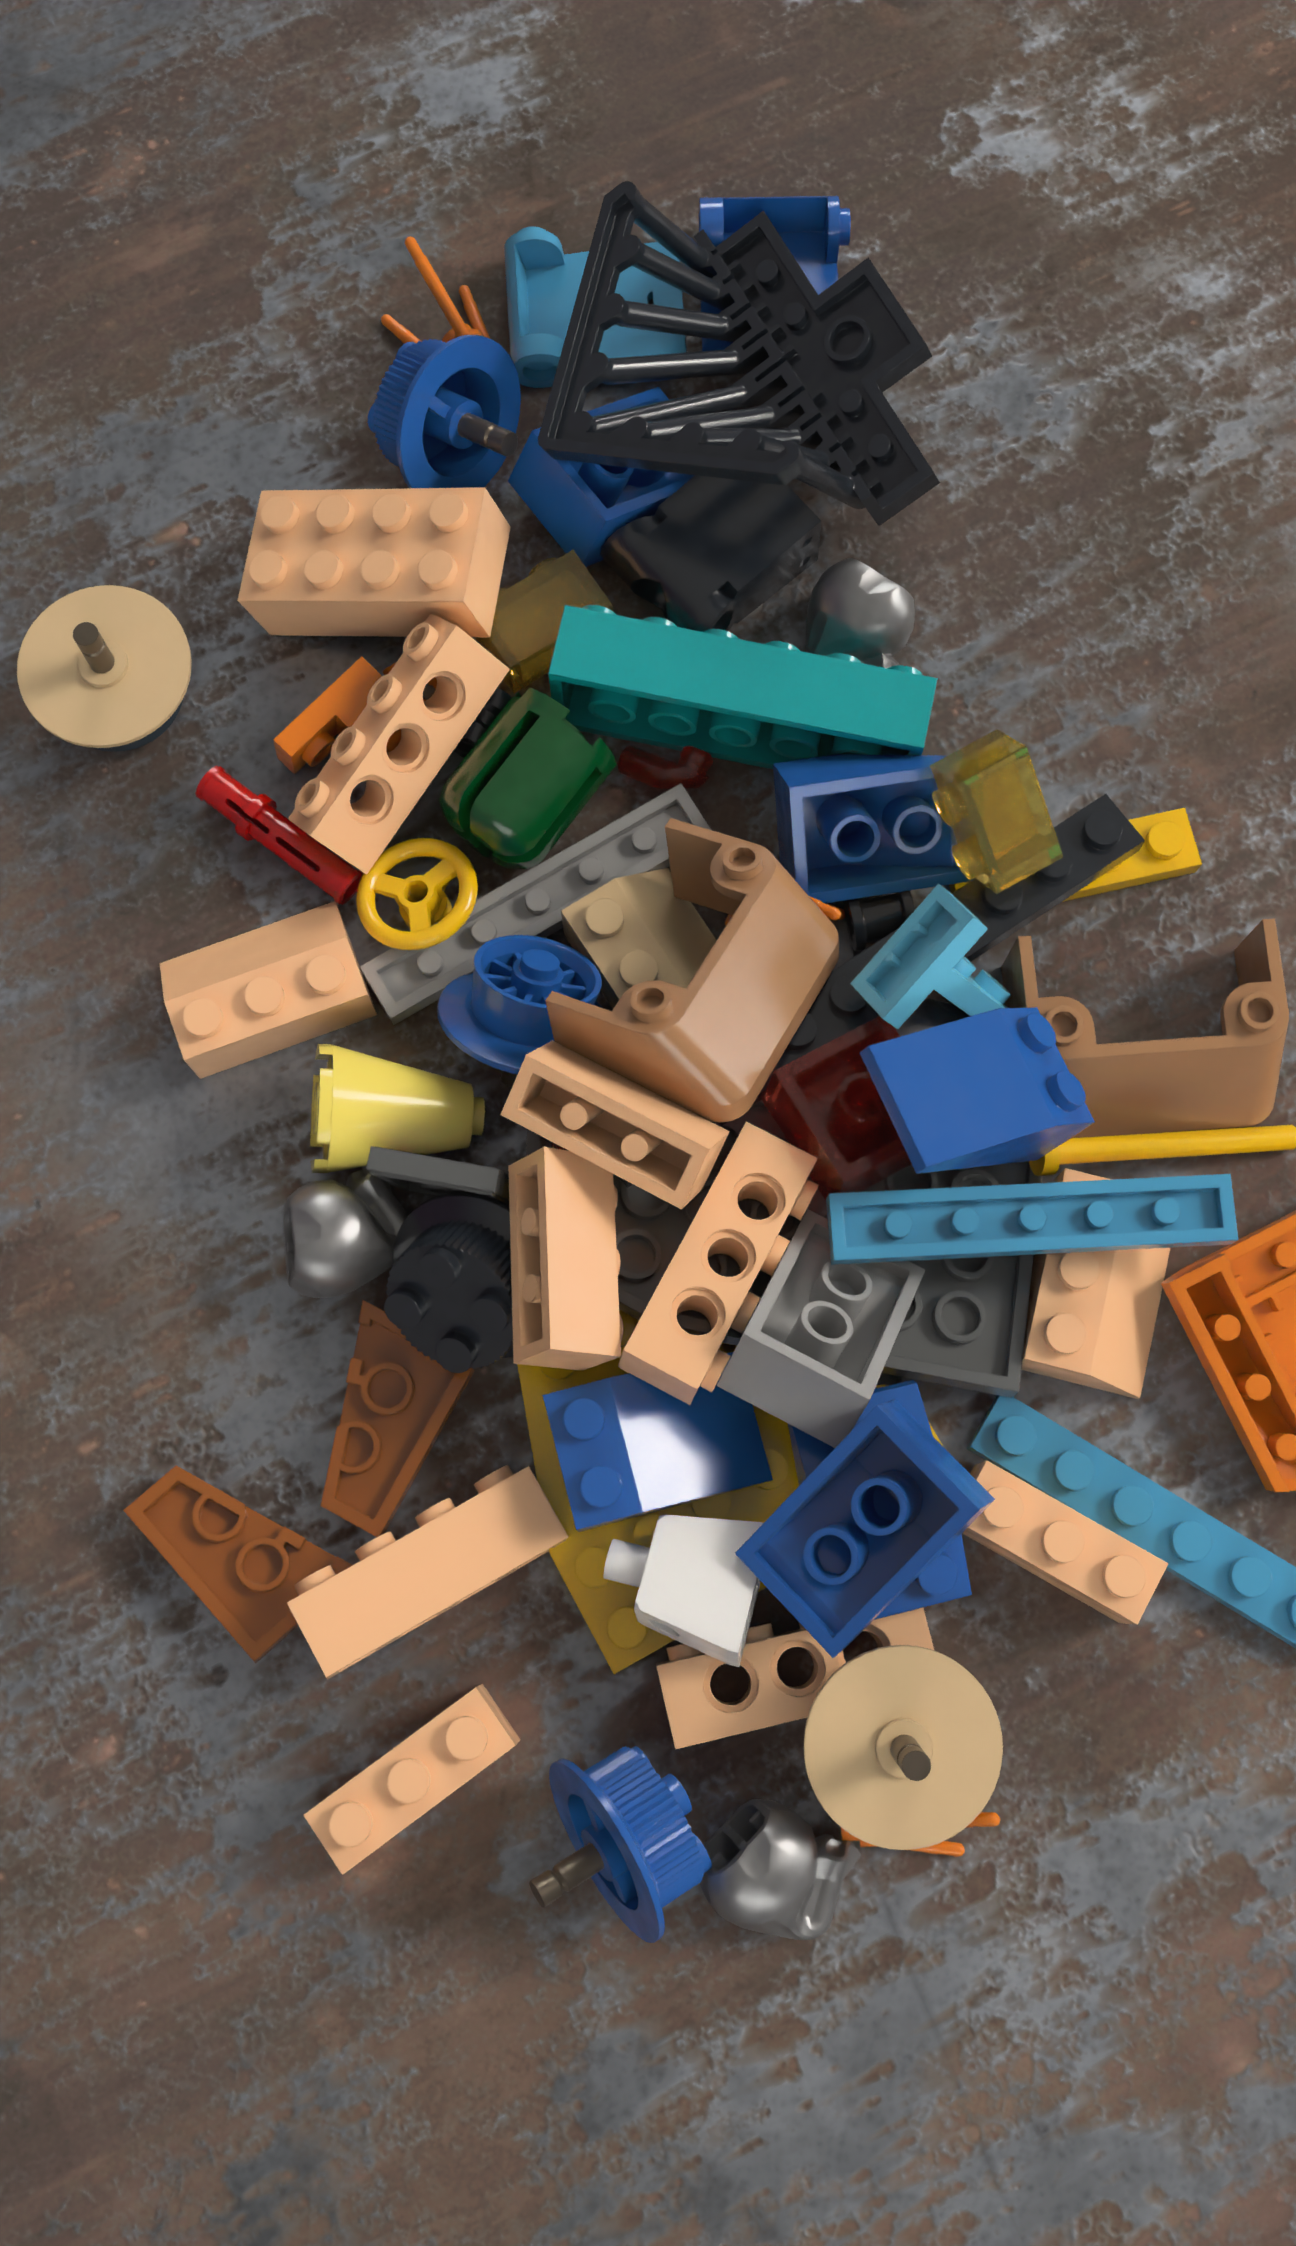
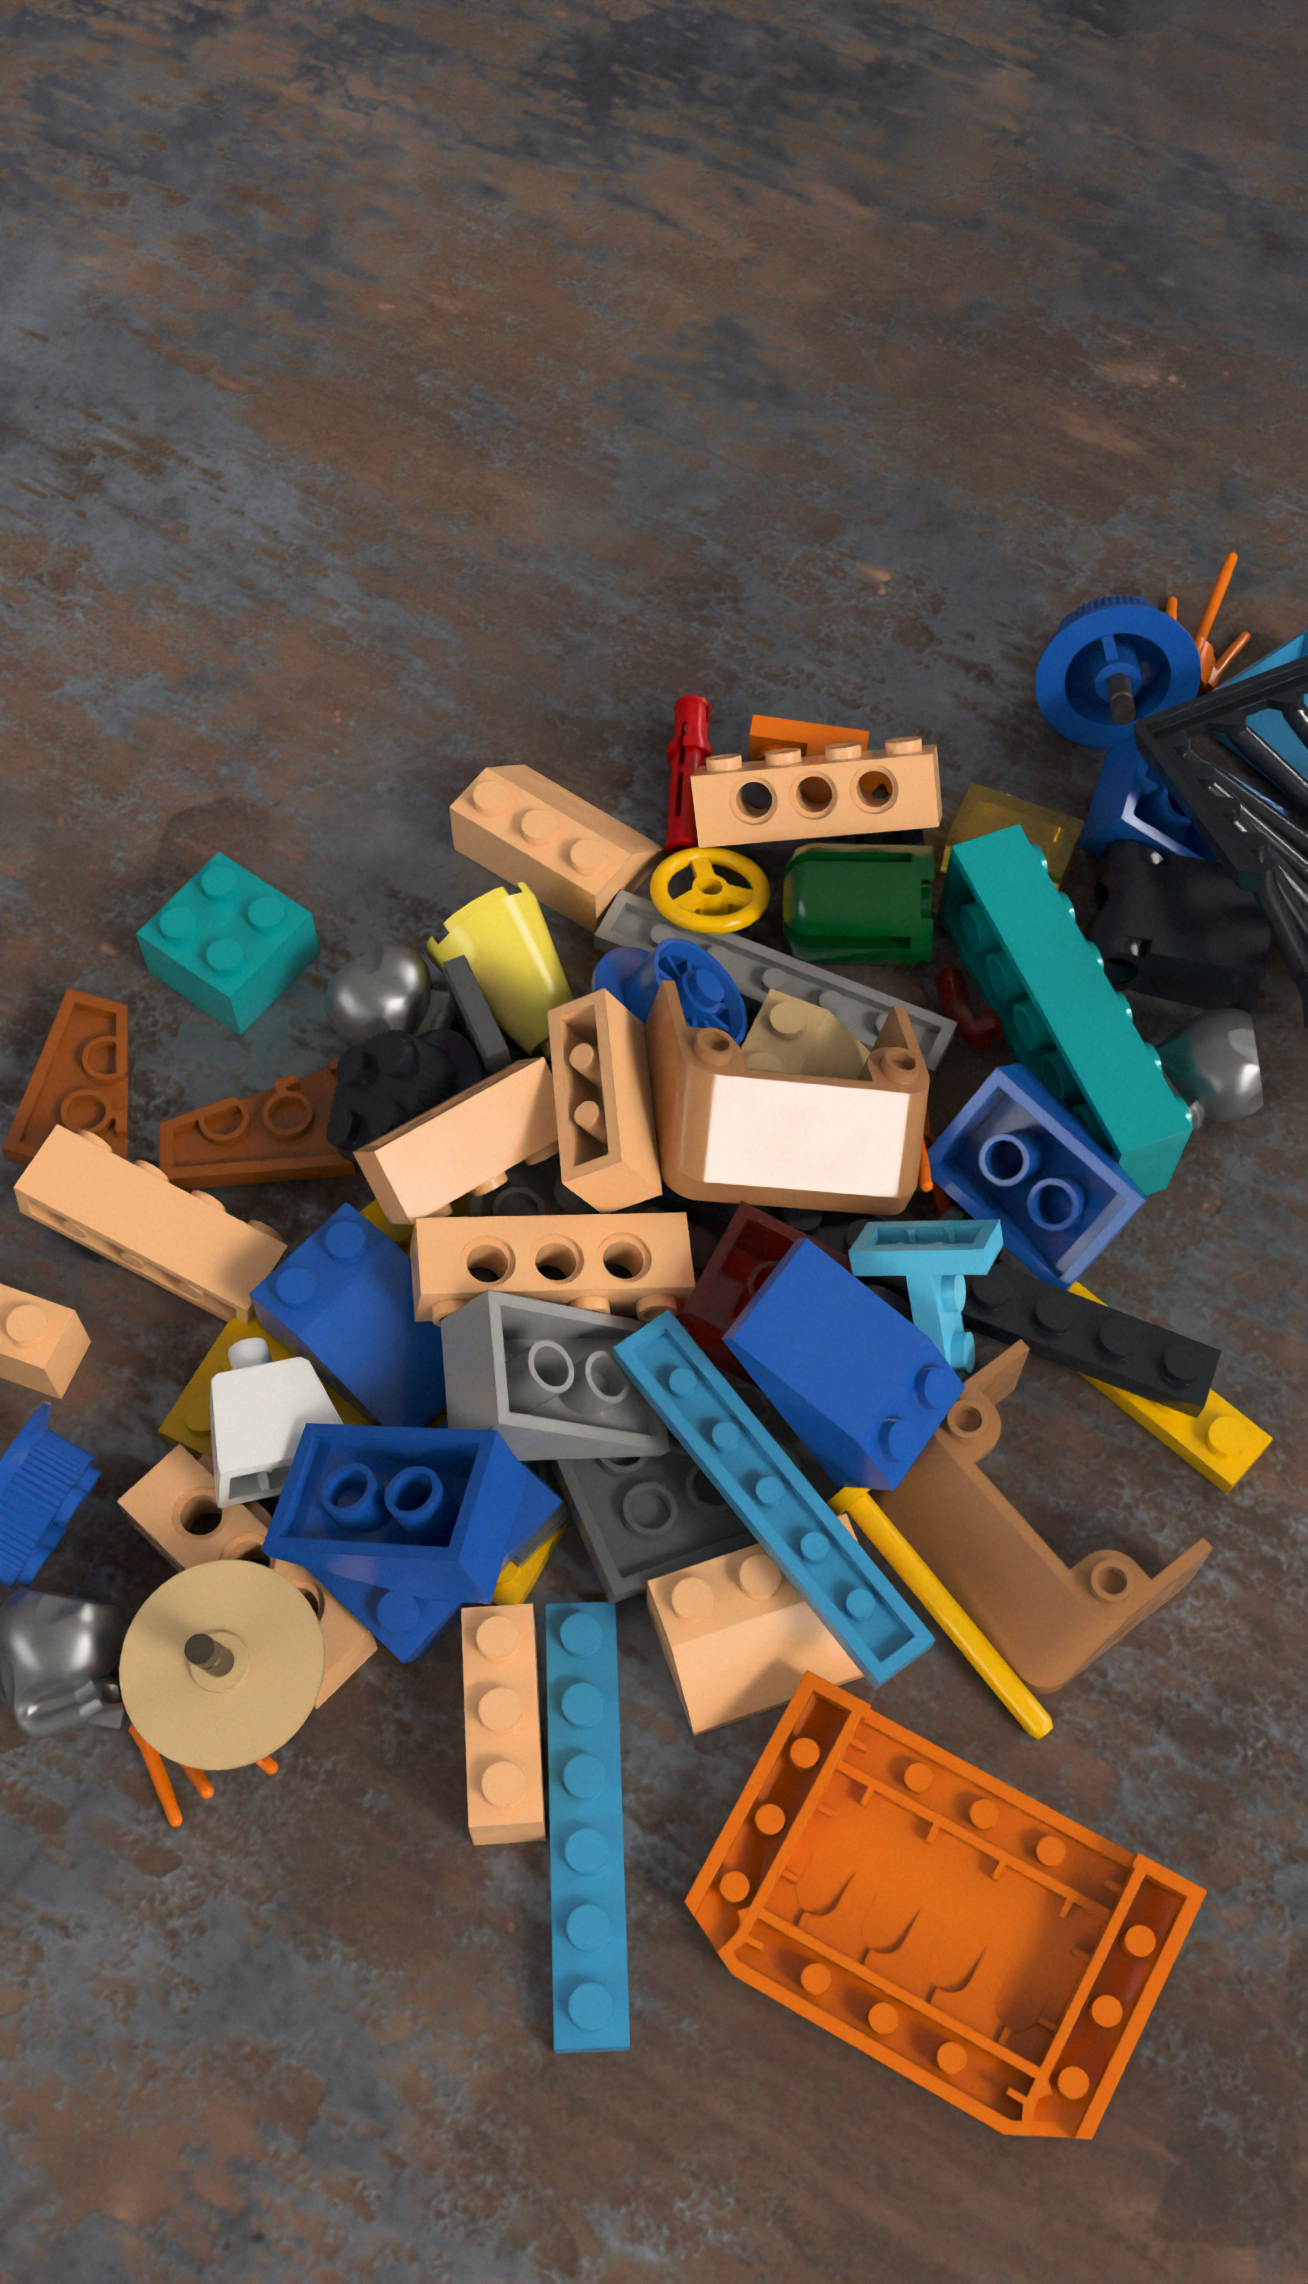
camera: 55 degrees right, 15 degrees down
tan piece [17,585,192,752] -> none
light nougat brick [237,487,511,638] -> none
clear yellow piece [930,729,1063,894] -> none
none -> teal brick [136,852,320,1036]

